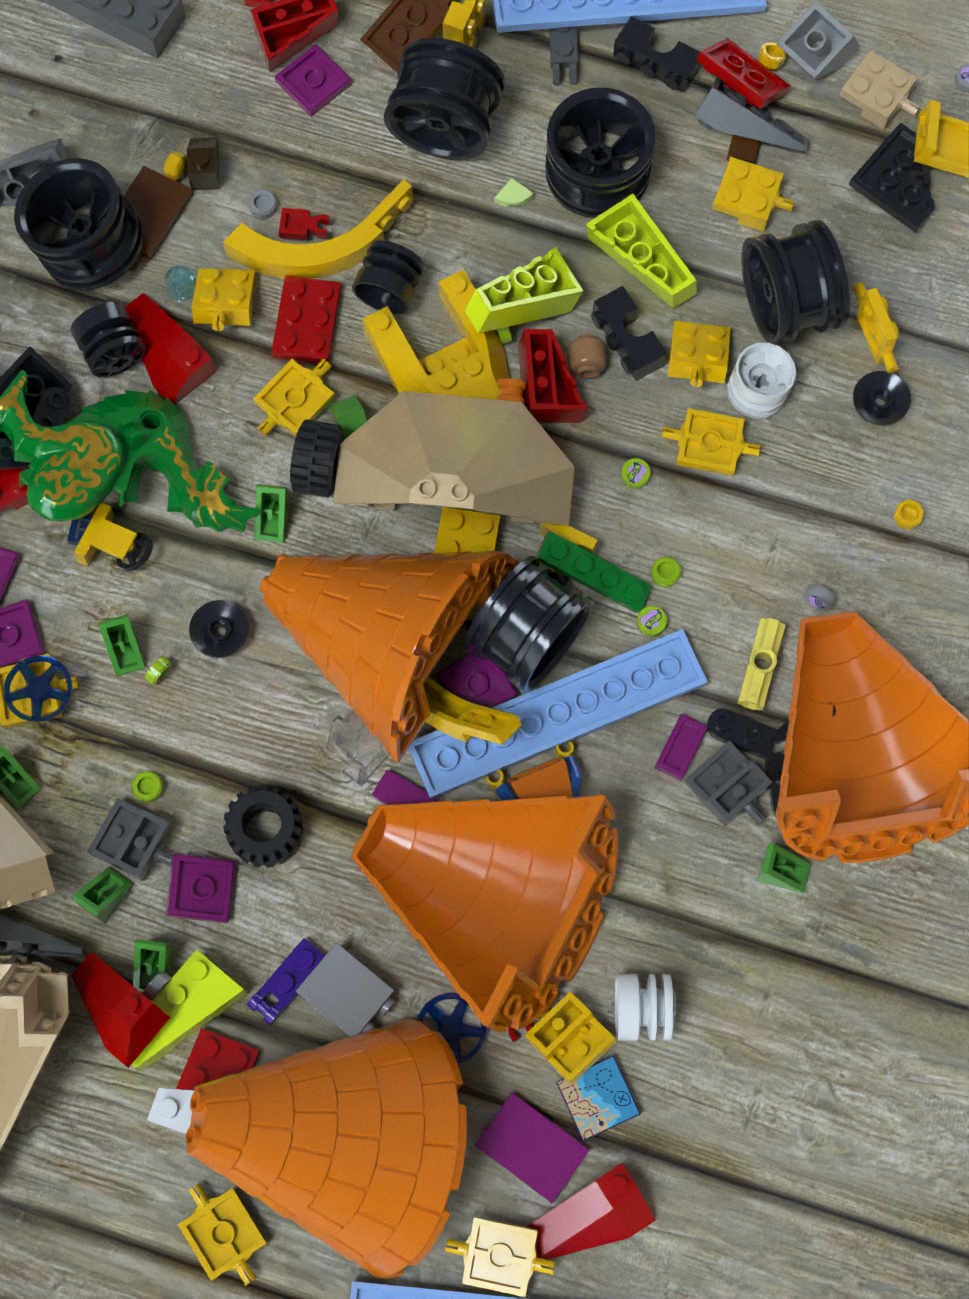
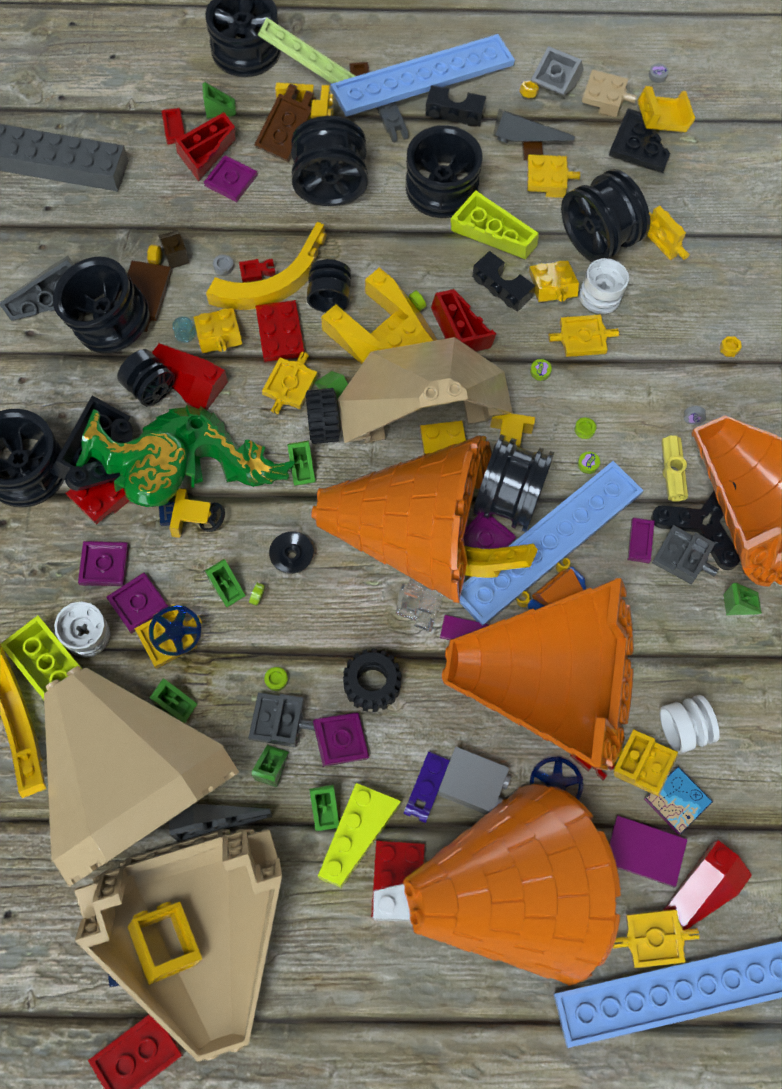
camera: 20 degrees left, 5 degrees down
red wedge [71,951,171,1068] -> none
light grey tile [143,971,172,1001] -> none
yellow plate [177,1183,268,1286] -> none
neon yellow wedge [465,247,583,333] -> none
yellowish green tile [494,178,534,207] -> none
orange wheel [496,378,527,406] -> none
green plate [536,531,652,613] -> none
medium nougat head [568,334,607,379] -> none
red plate [696,38,791,109] -> none
black dish [853,371,911,426] -> none

